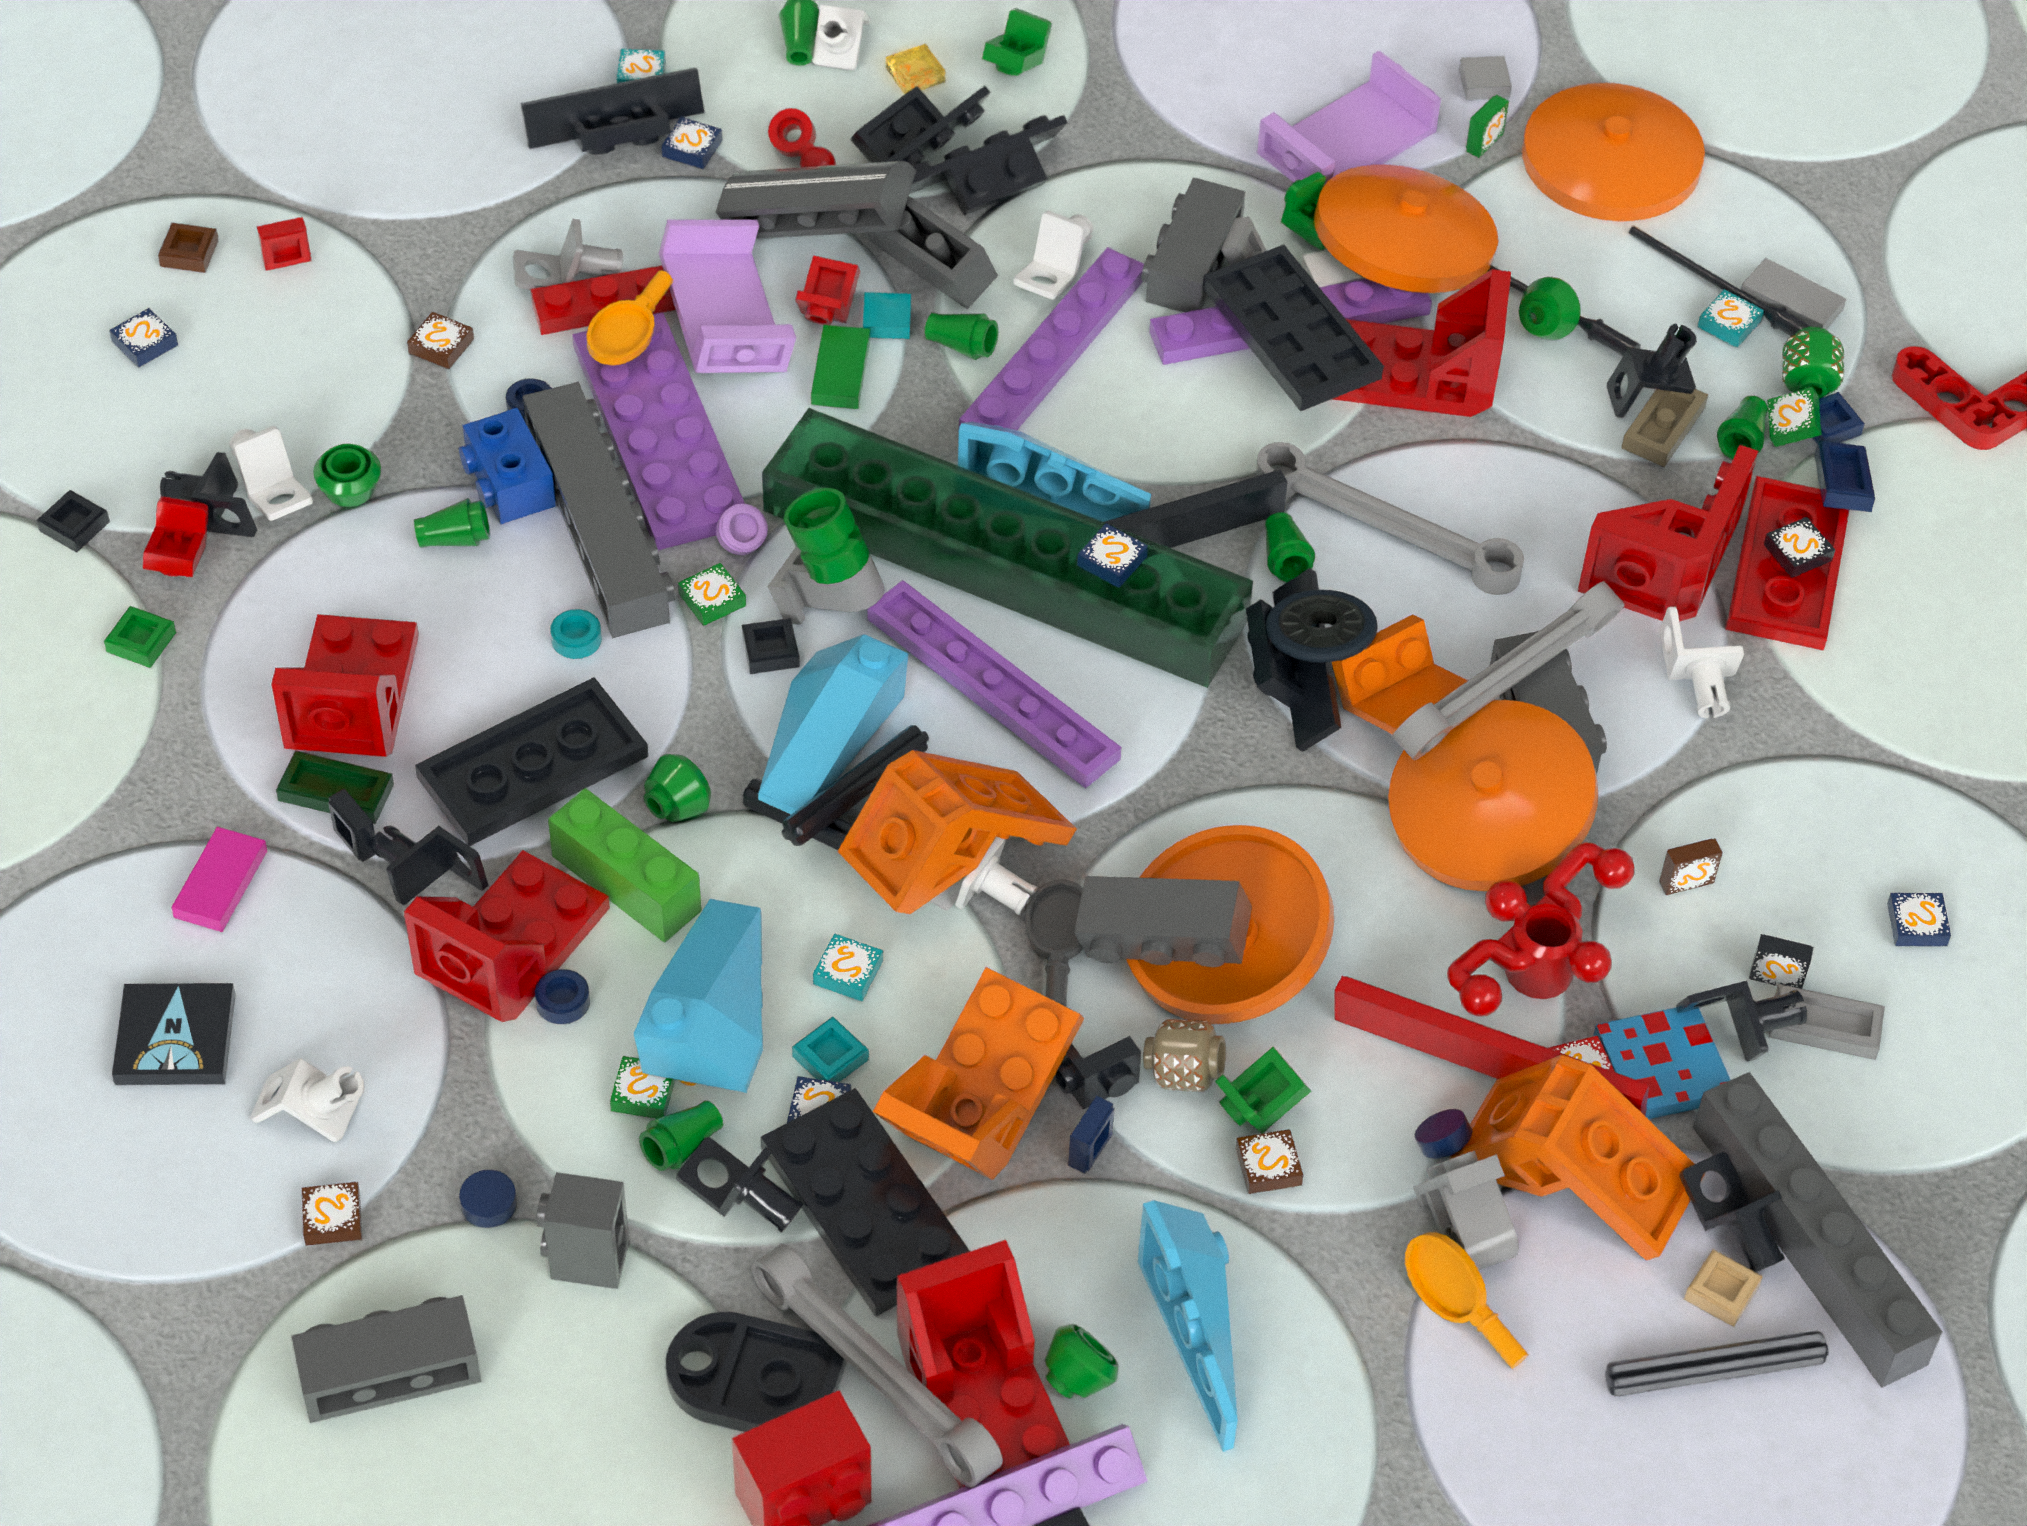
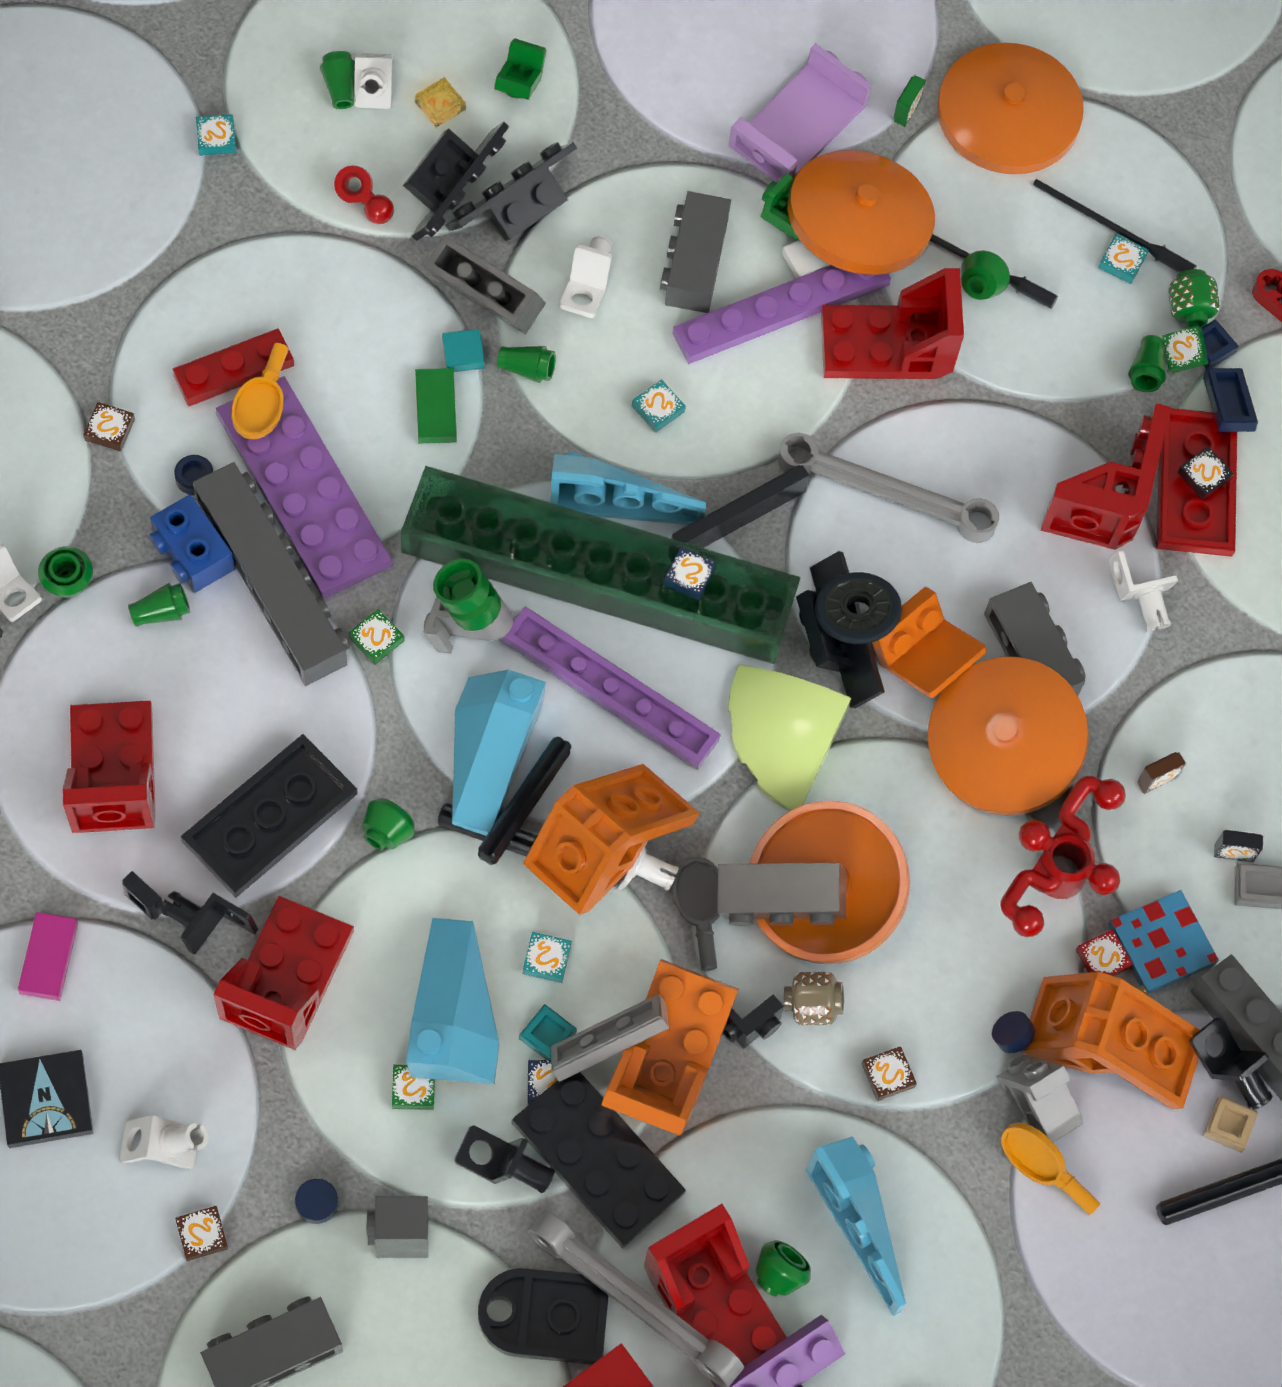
camera: 15 degrees left, 15 degrees up
dark green tile [276,751,394,824] -> none
light grey bracket [513,219,623,290] -> none
black bracket [520,67,705,155] -> none
dark blue tile [535,969,590,1024] -> none
bright green brick [548,788,702,943] -> none
teal tile [550,609,602,659] -> none
green cone [639,1100,723,1171] -> none
lavender panel [659,220,796,373] -> none
tile [661,117,722,169] -> none
dark grey brick [715,161,916,239] -> none
lavender tile [716,504,768,555] -> none
black tile [741,618,800,674] -> none
red bracket [795,255,861,325] -> none
medium lavender plate [959,247,1144,430] -> none
dark blue tile [1068,1095,1115,1174] -> none
black plate [1202,244,1384,412] -> none
green bracket [1215,1047,1311,1134] -> none
light grey tile [1221,216,1267,265] -> none
green cone [1265,512,1315,582] -> none
red tile [1334,976,1649,1116] -> none
light grey piece [1393,581,1625,760] -> none
light grey tile [1459,56,1512,100] -> none
black bracket [1606,324,1697,418] -> none
dark tan plate [1621,389,1708,467] -> none
black bracket [1676,981,1807,1062] -> none
light grey tile [1741,258,1846,329] -> none
none -> light grey tile [550,994,669,1082]
none -> tile [632,379,686,433]
none -> yellowish green brick [728,665,851,811]

